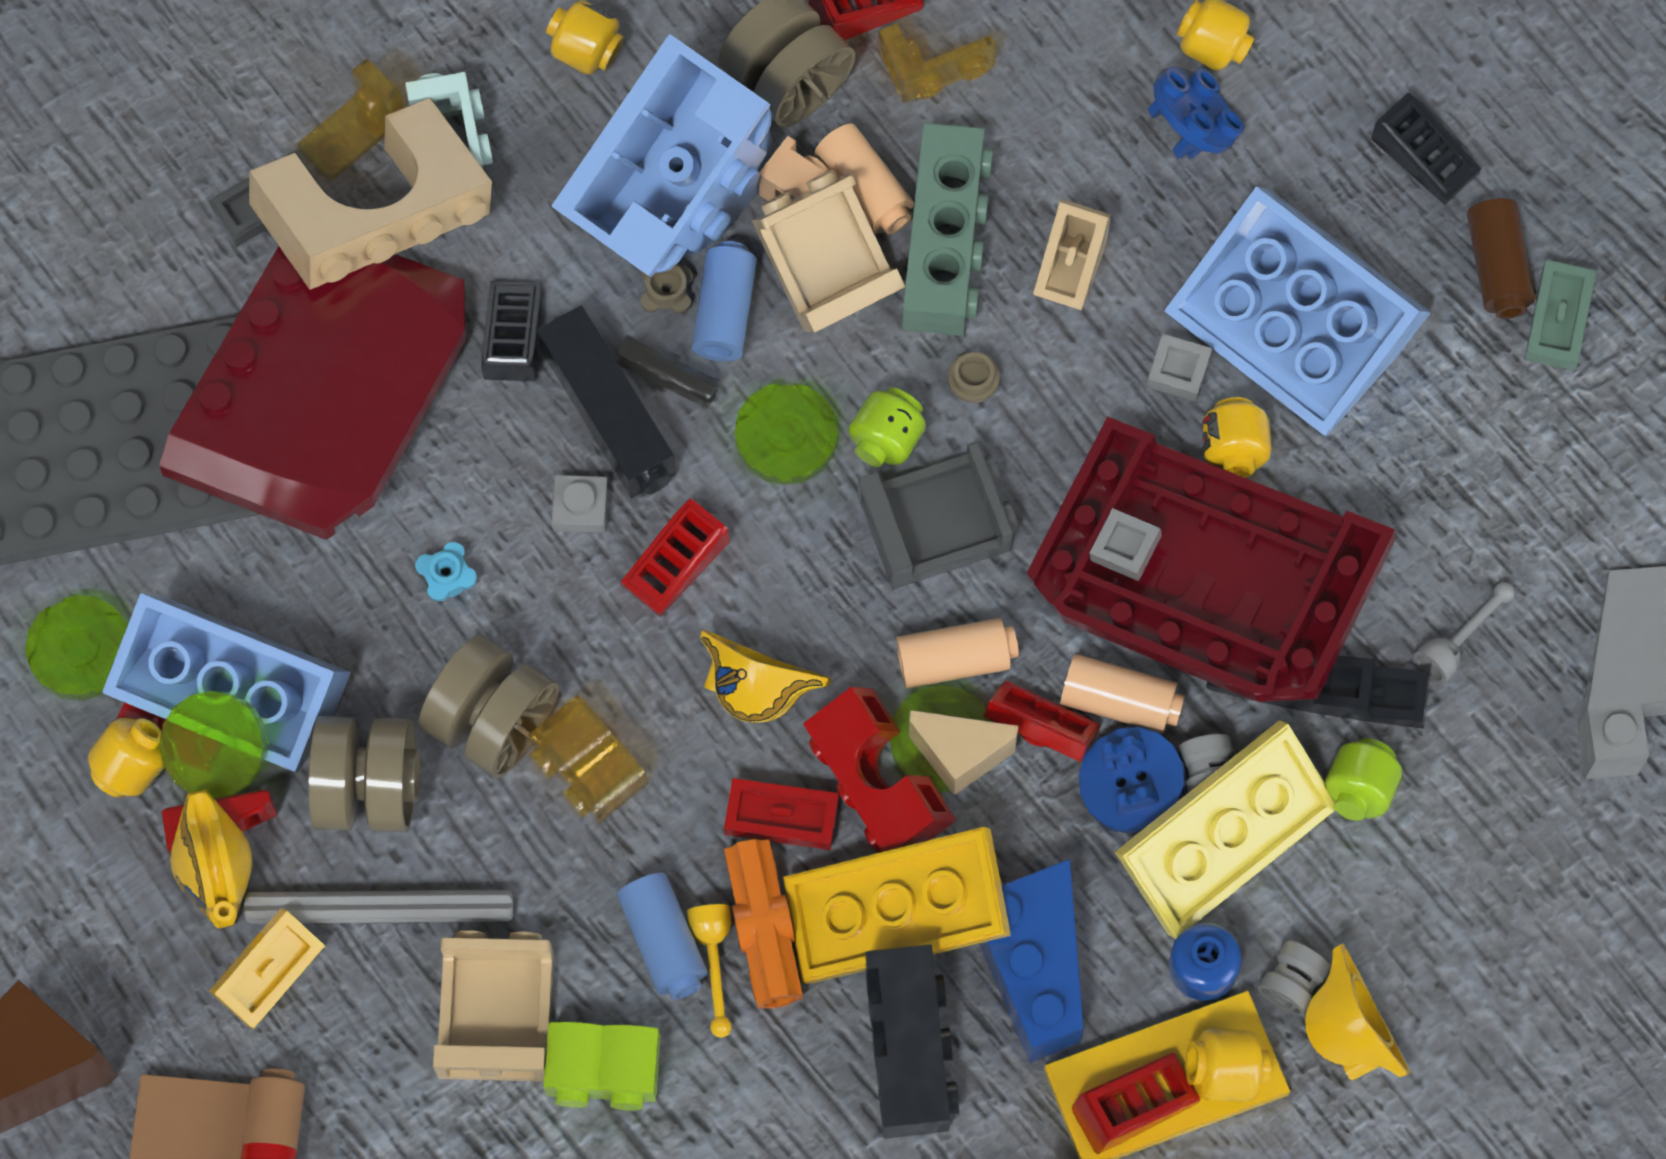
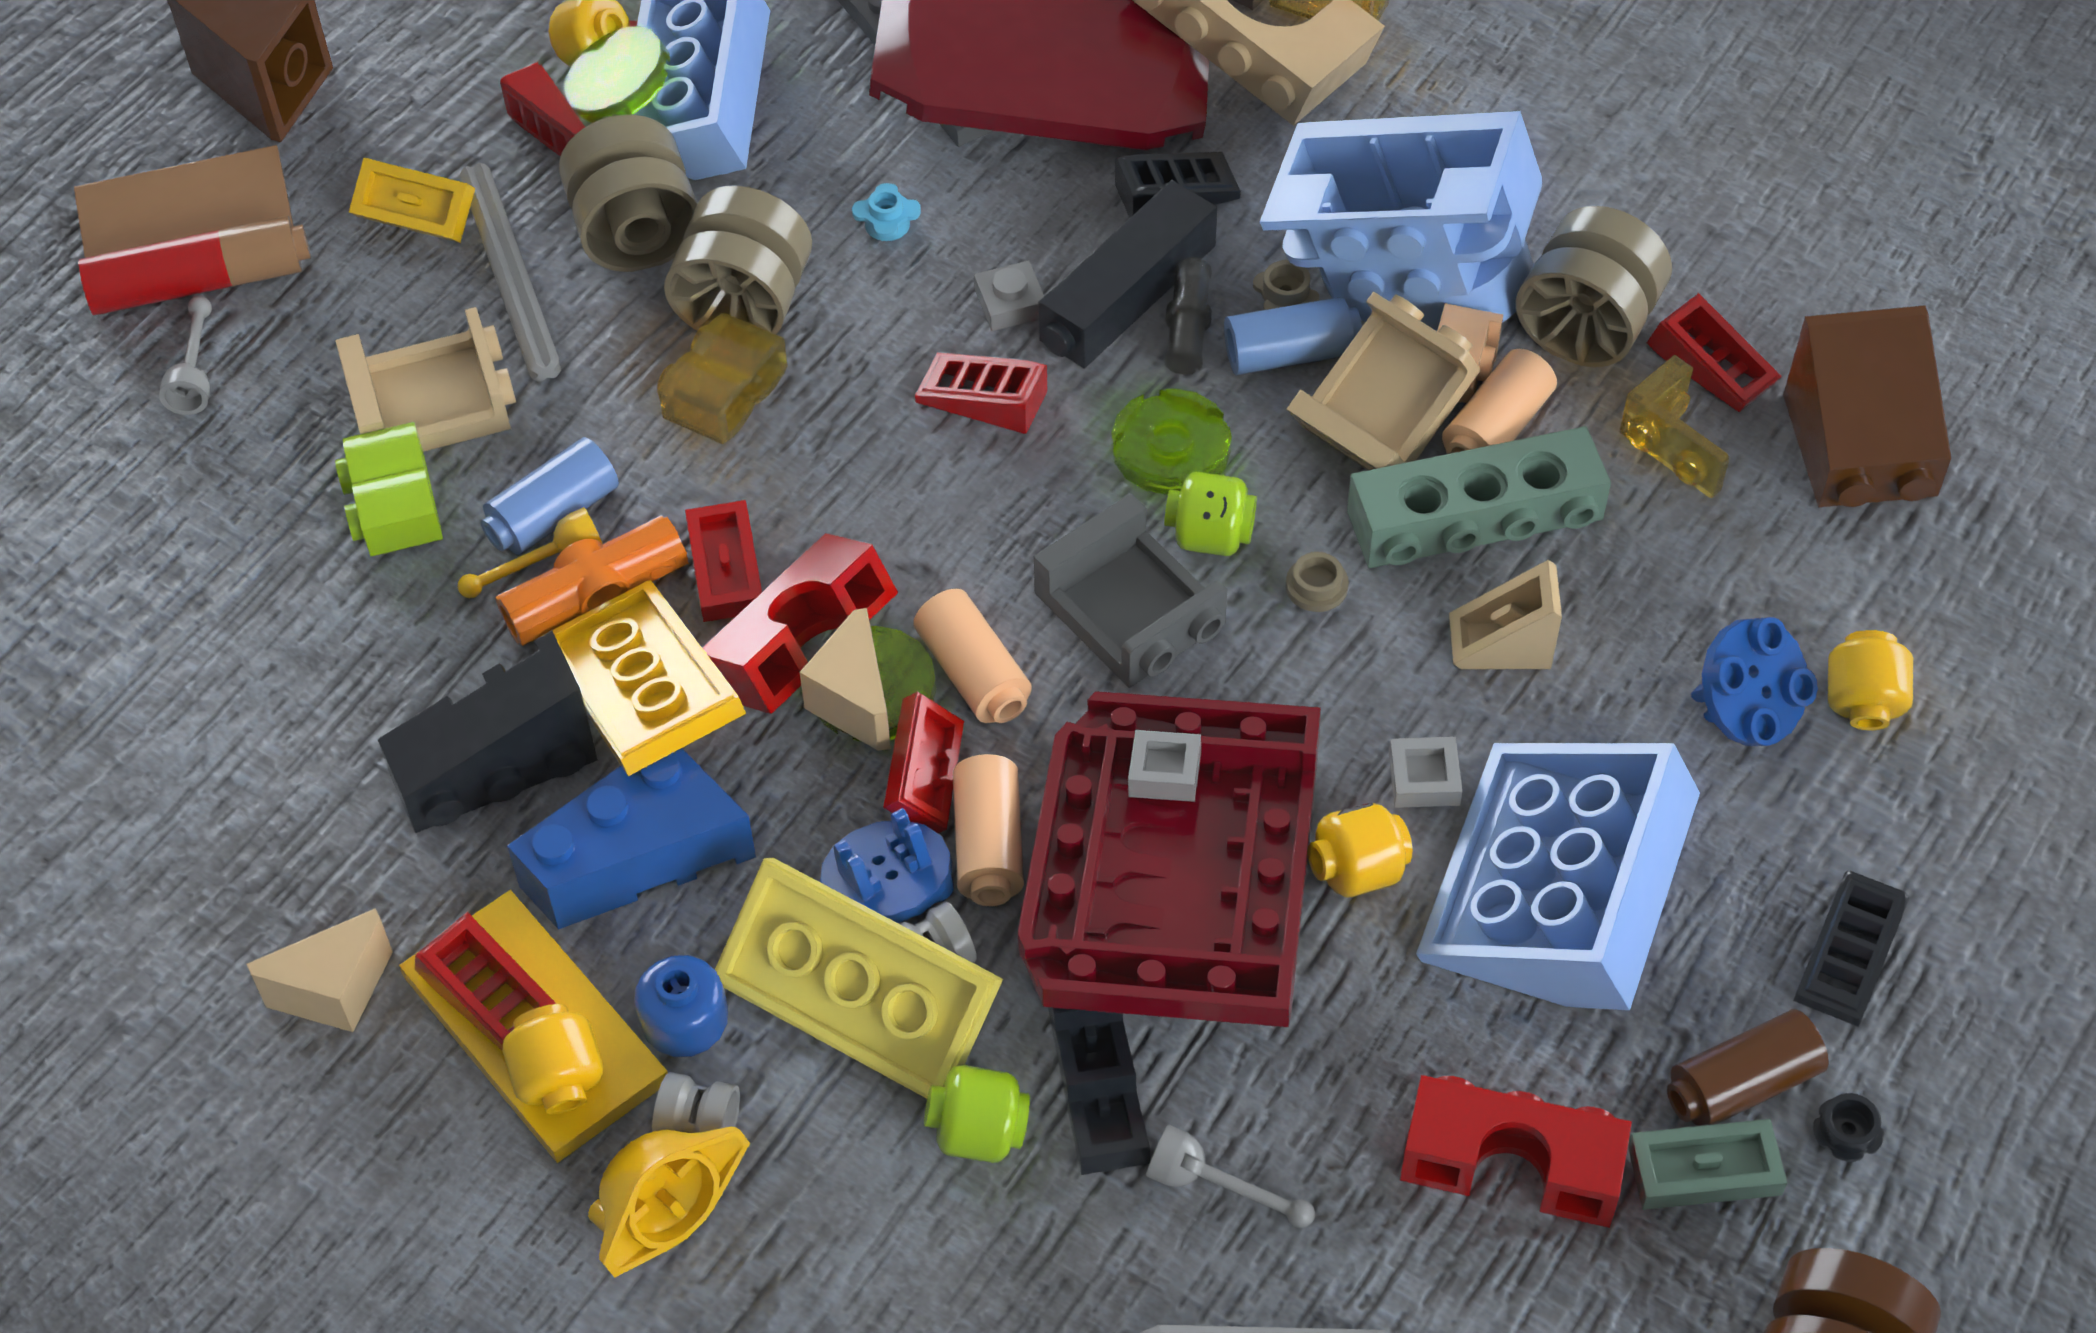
camera: 70 degrees right, 15 degrees down
yellow hat [170,789,253,929] -> none
light aqua bracket [405,72,493,170] -> none
yellow head [546,0,625,75] -> none
yellow hat [700,630,833,723] -> none
none -> red arch [1400,1075,1632,1228]
none -> black plate [1813,1093,1884,1162]

